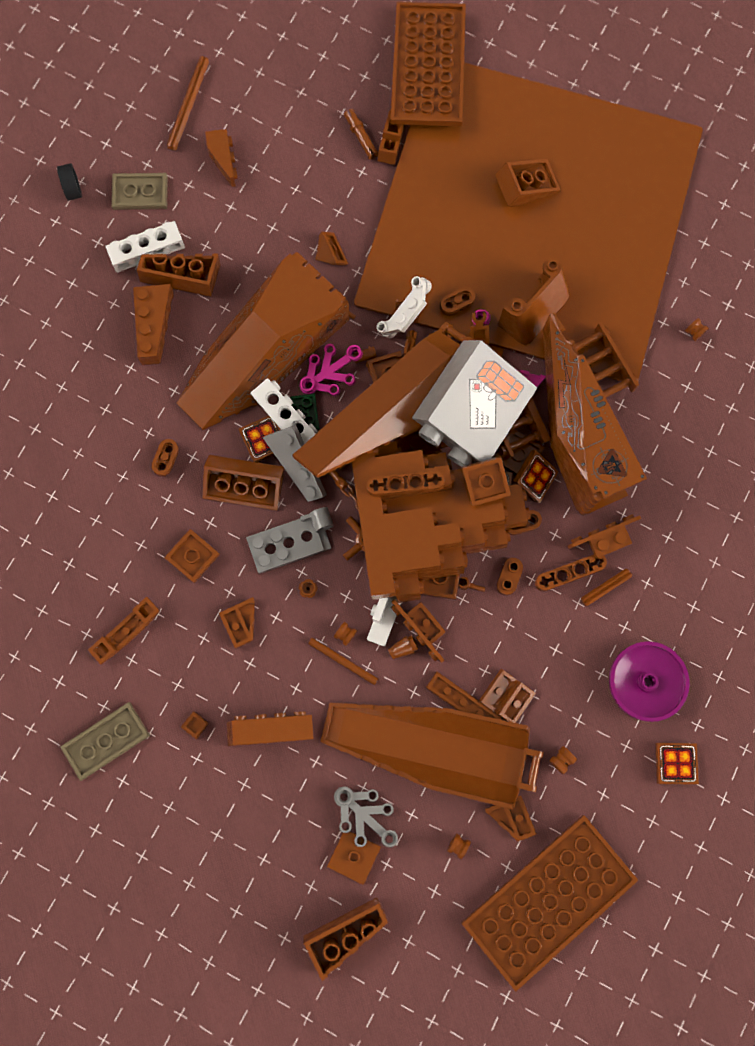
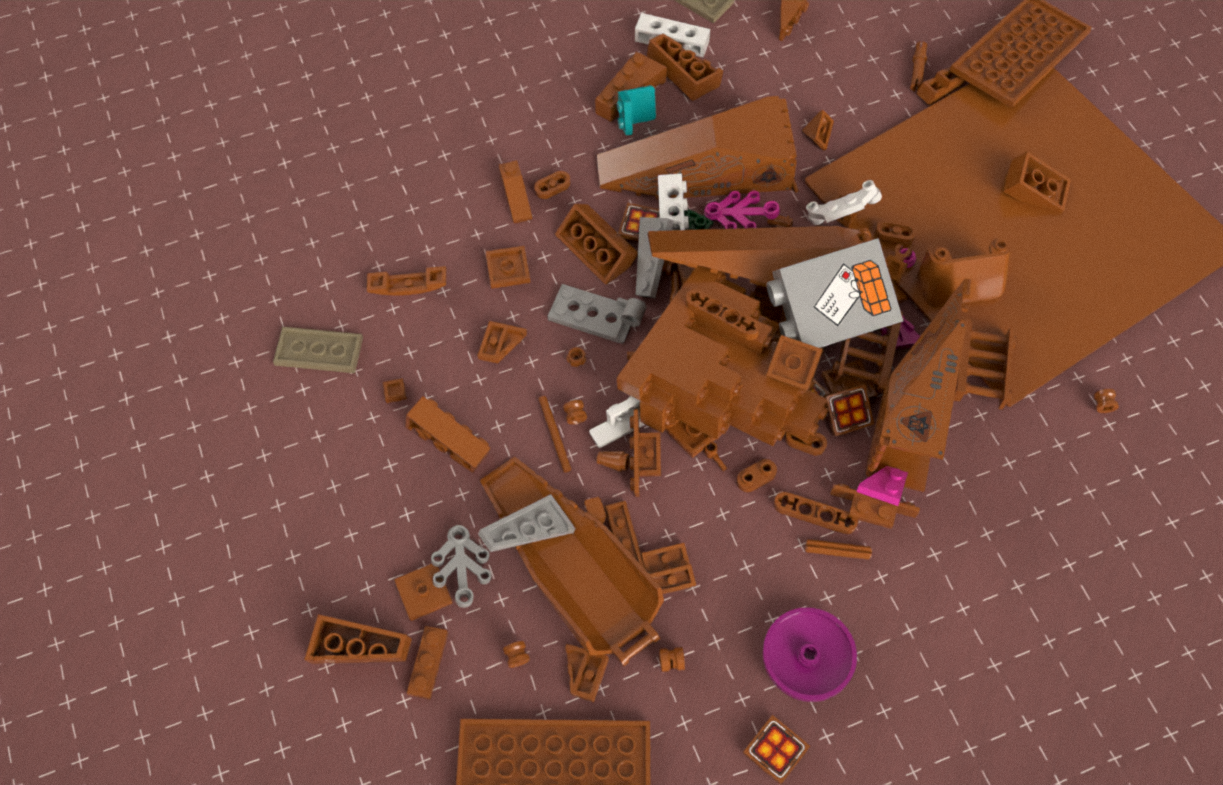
camera: 45 degrees right, 15 degrees down
none -> dark orange plate [407,626,448,700]
none -> light grey wing [478,495,576,552]
none -> dark orange slope [499,160,533,224]
none -> dark orange slope [584,496,606,524]
none -> teal bracket [617,85,656,136]
none -> dark pink wing [857,466,908,506]

